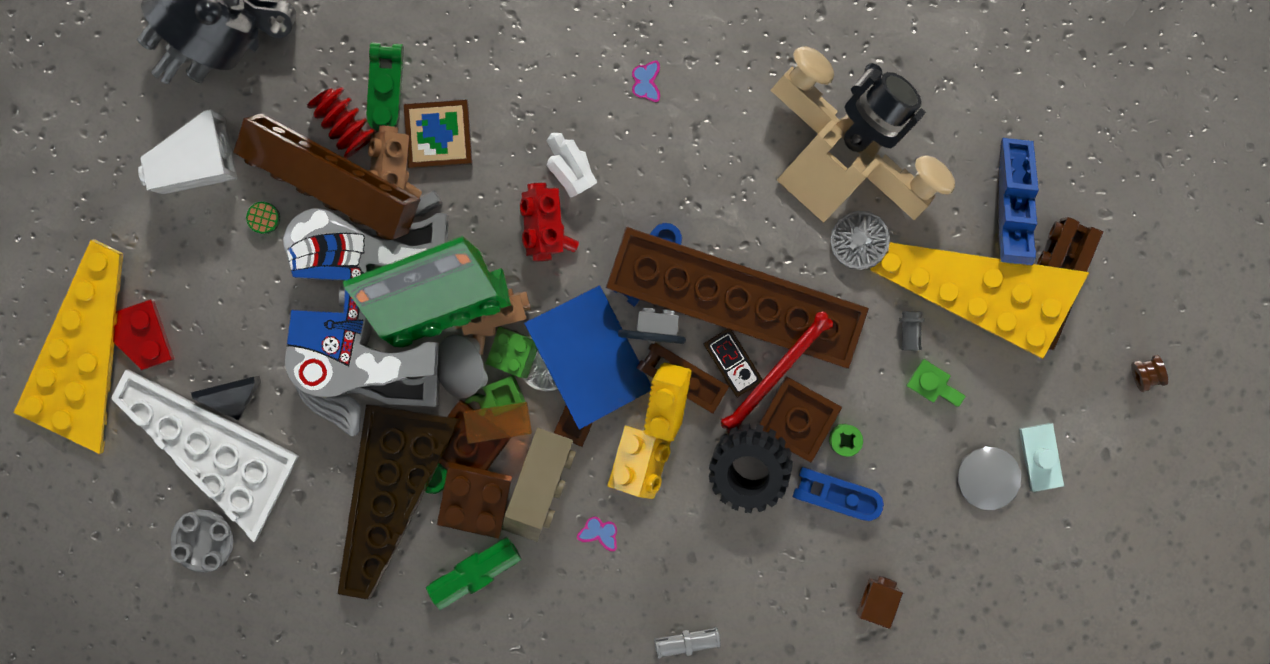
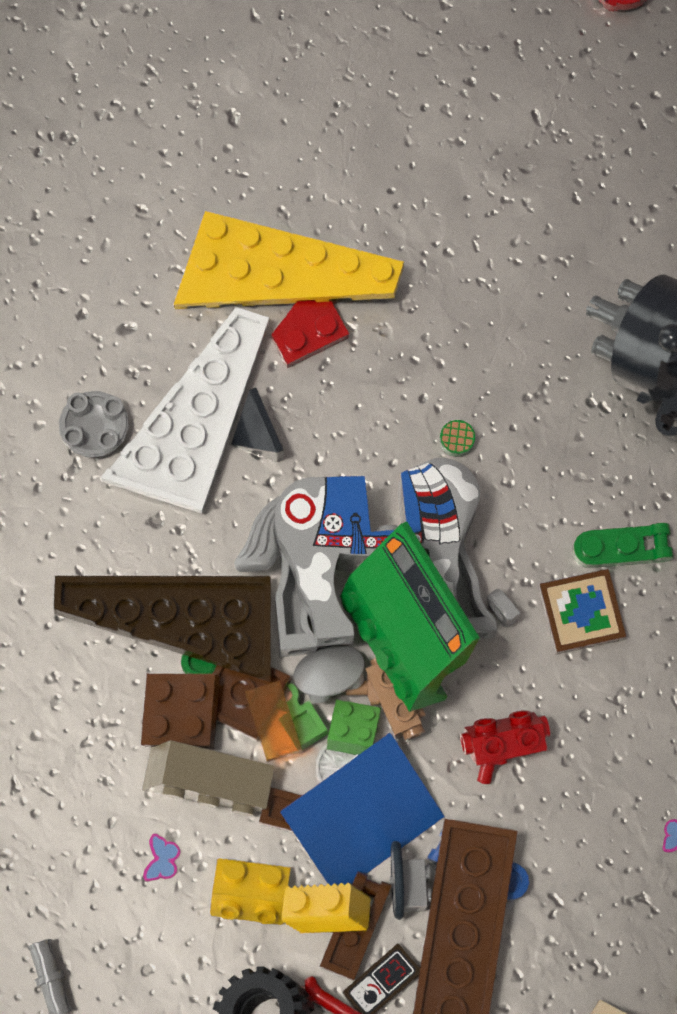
camera: 75 degrees right, 15 degrees down
white slope [138,109,238,194] -> none
reddish brown brick [233,113,420,240] -> none
red piece [307,87,375,159] -> none
medium nougat brick [368,126,422,198] -> none
green piece [425,536,522,610] -> none
white rock [546,133,597,198] -> none

